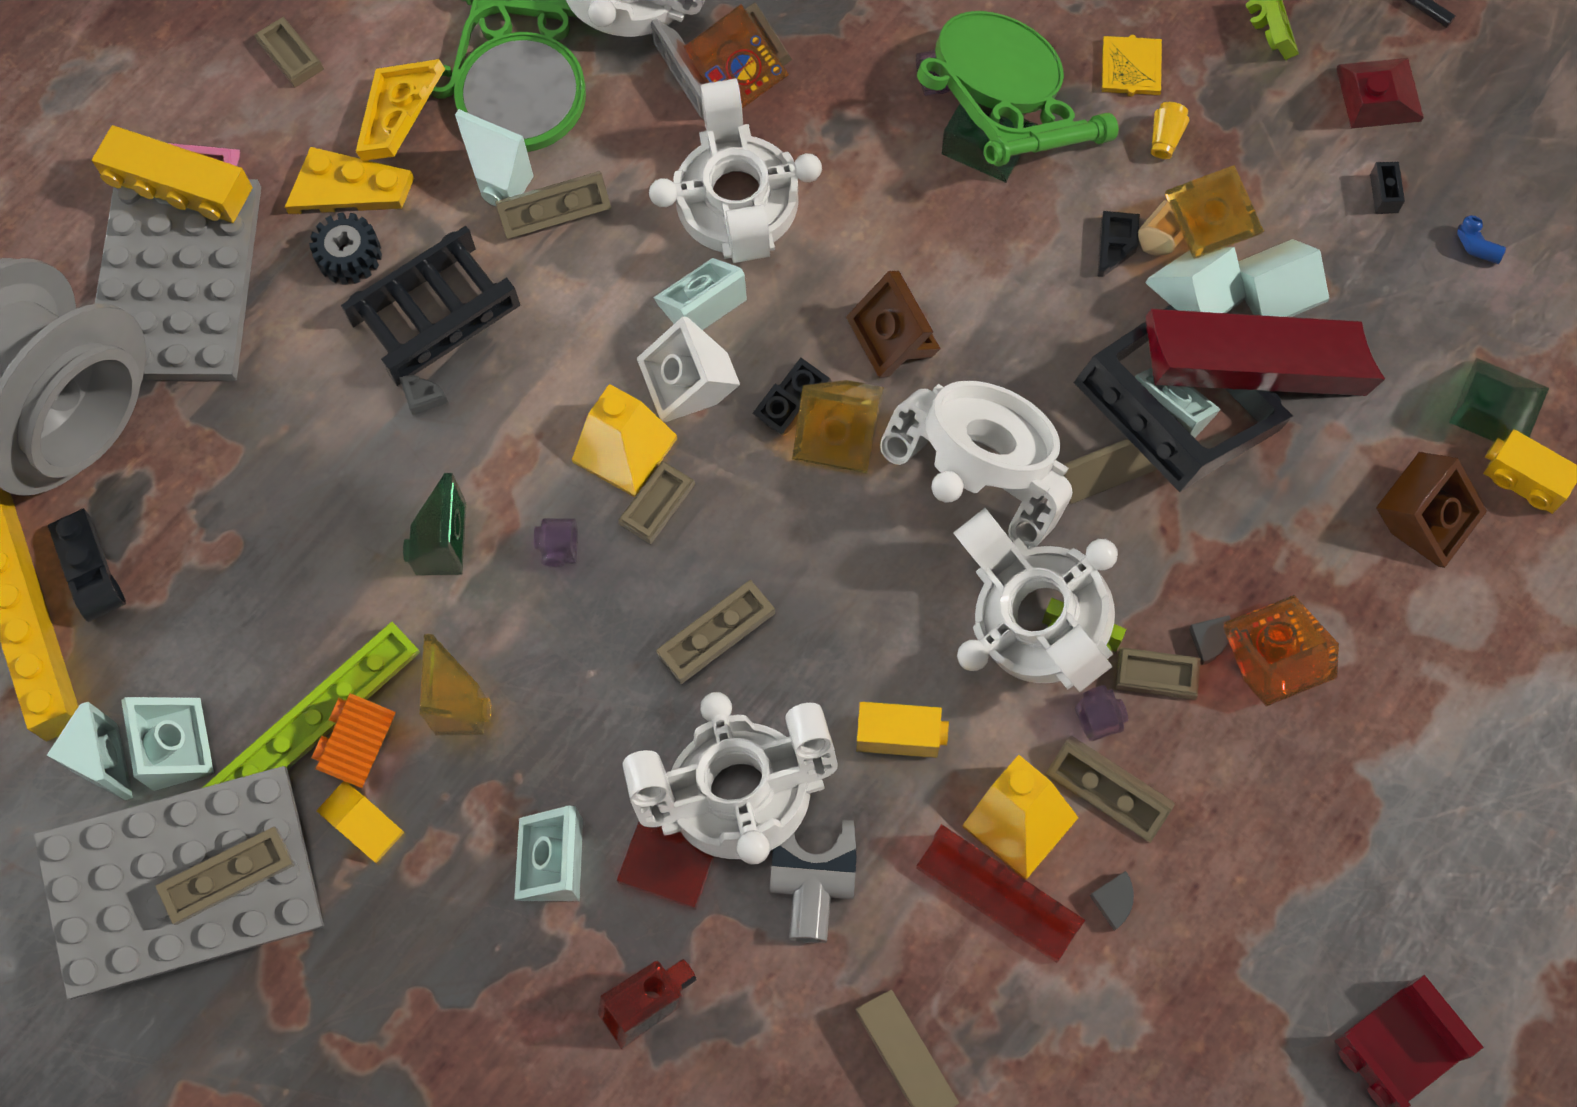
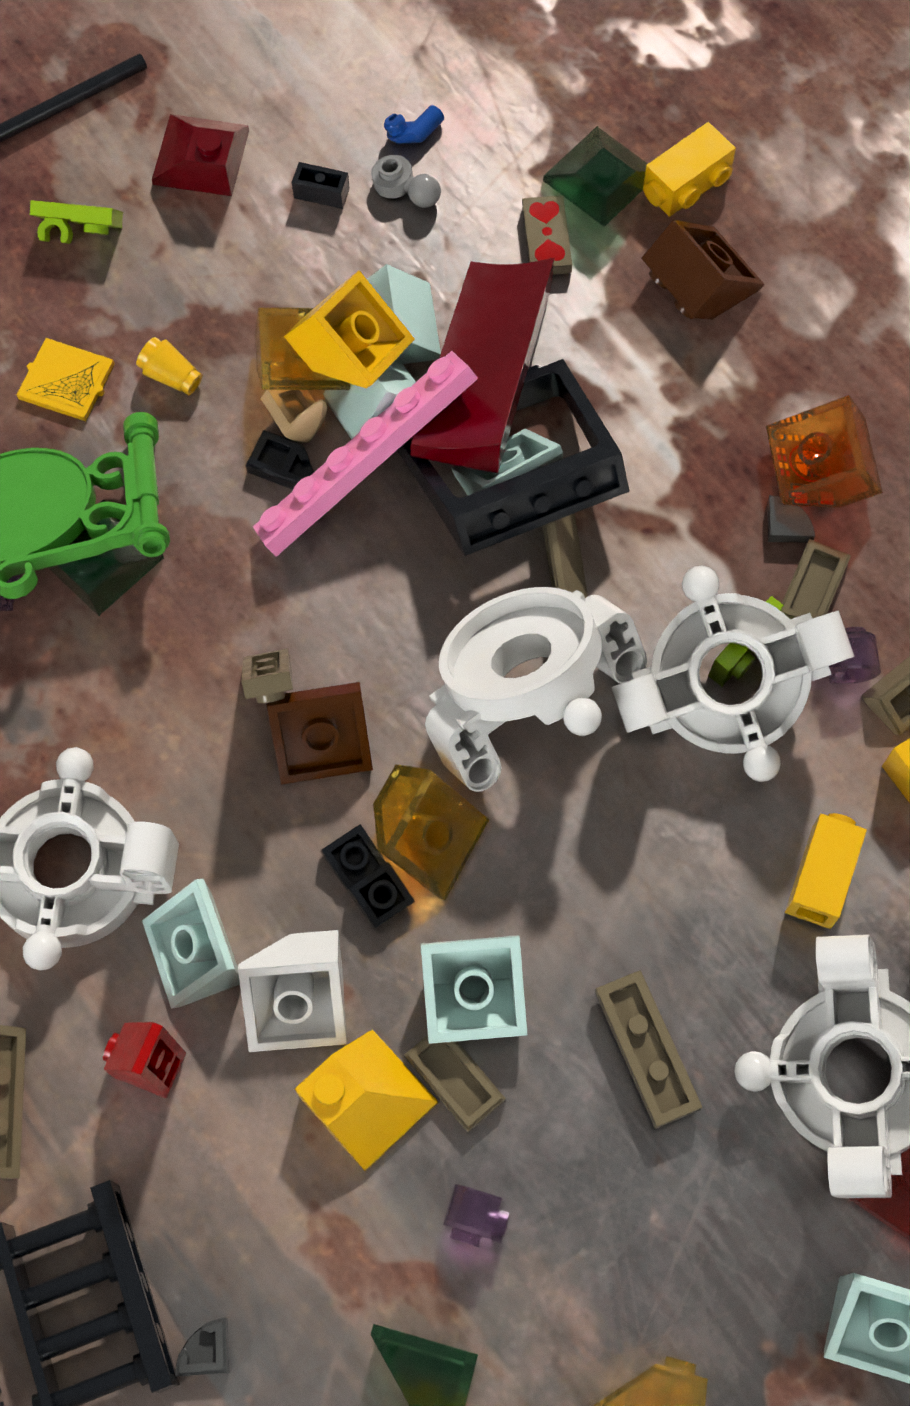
camera: 75 degrees left, 0 degrees up
none -> red slope [103,1022,186,1098]
none -> dark tan plate [241,648,293,703]
none -> bright pink plate [253,351,478,557]
none -> yellow slope [284,270,415,389]
none -> light grey plate [371,155,441,208]
none -> light aqua slope [421,935,528,1044]
none -> dark tan tile [522,195,572,275]

